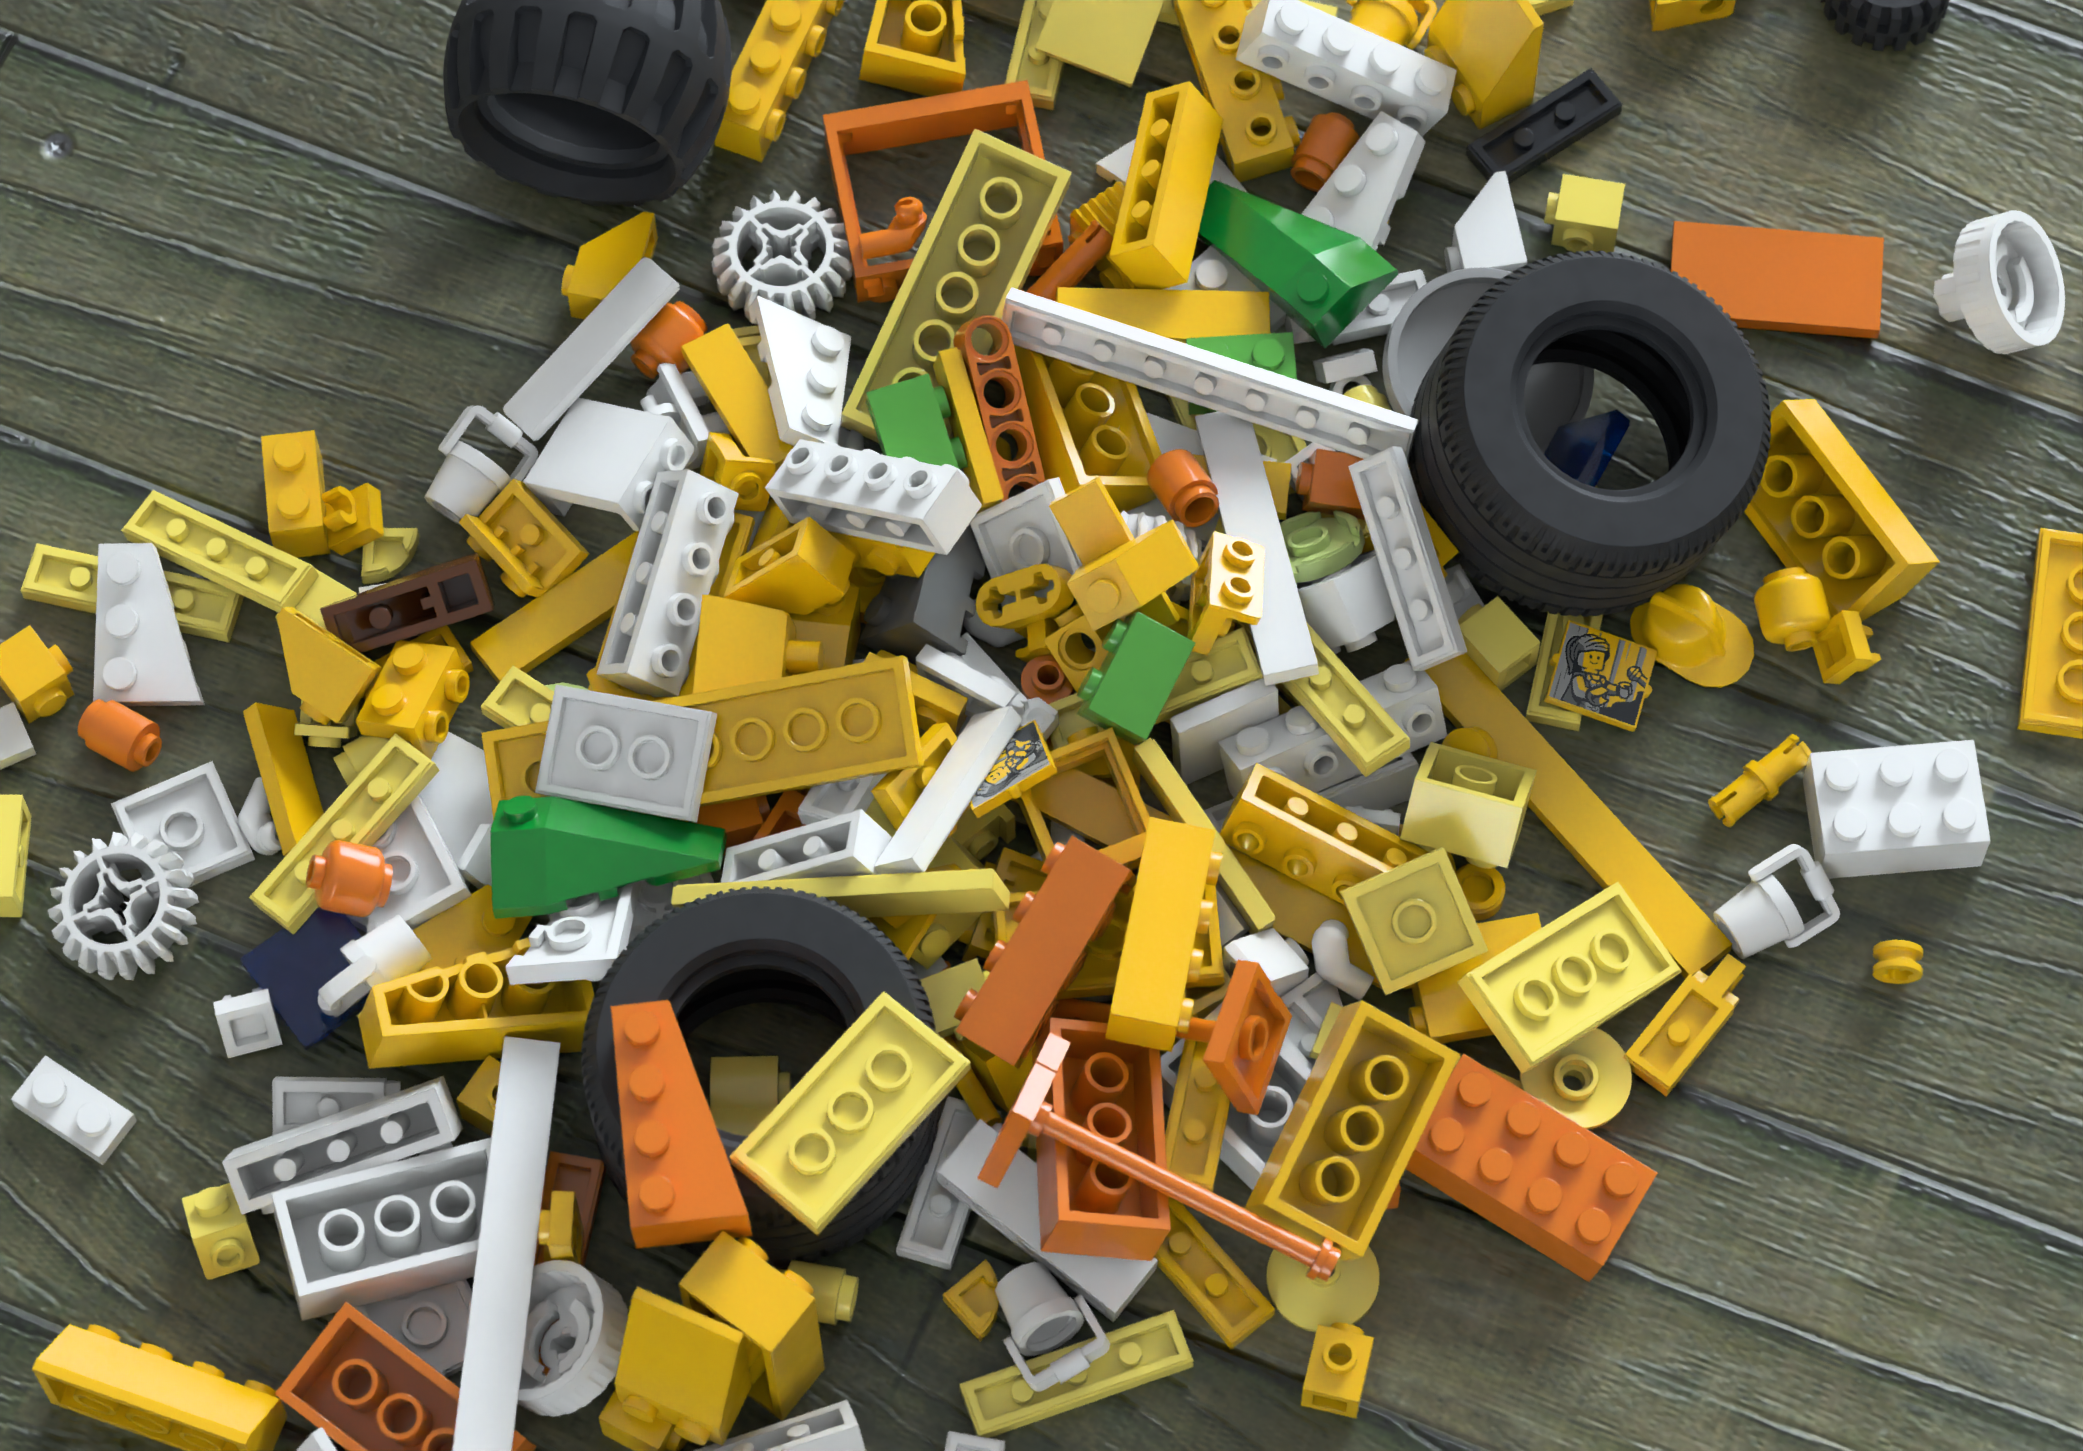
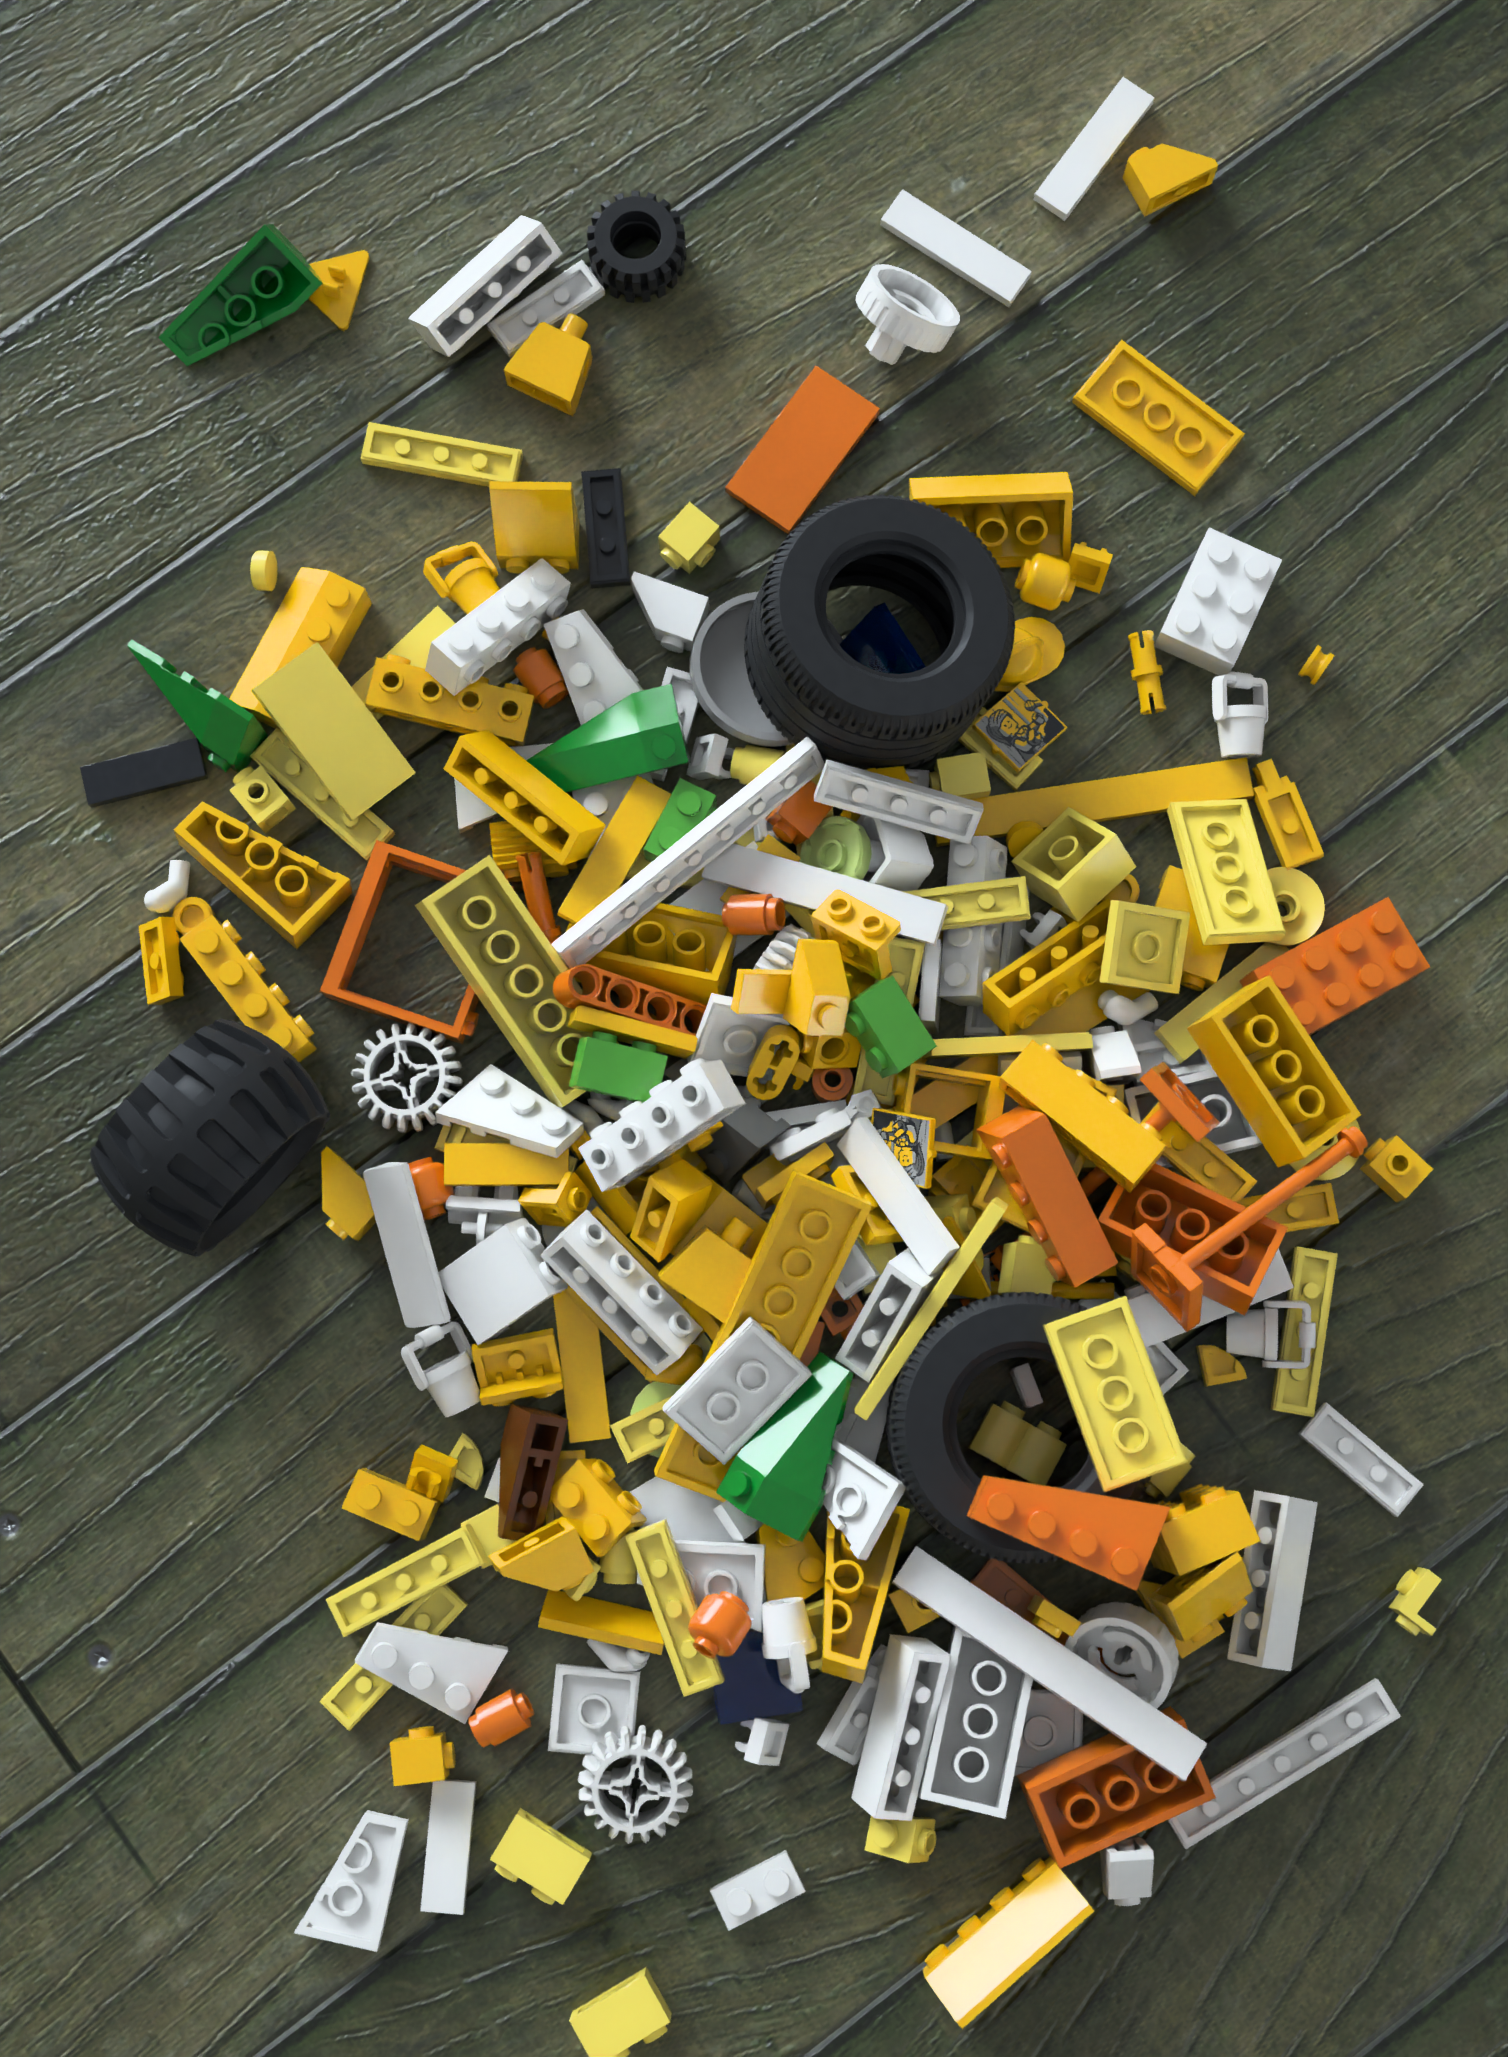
camera: 60 degrees left, 15 degrees up
orange arm [859,197,927,260] -> none

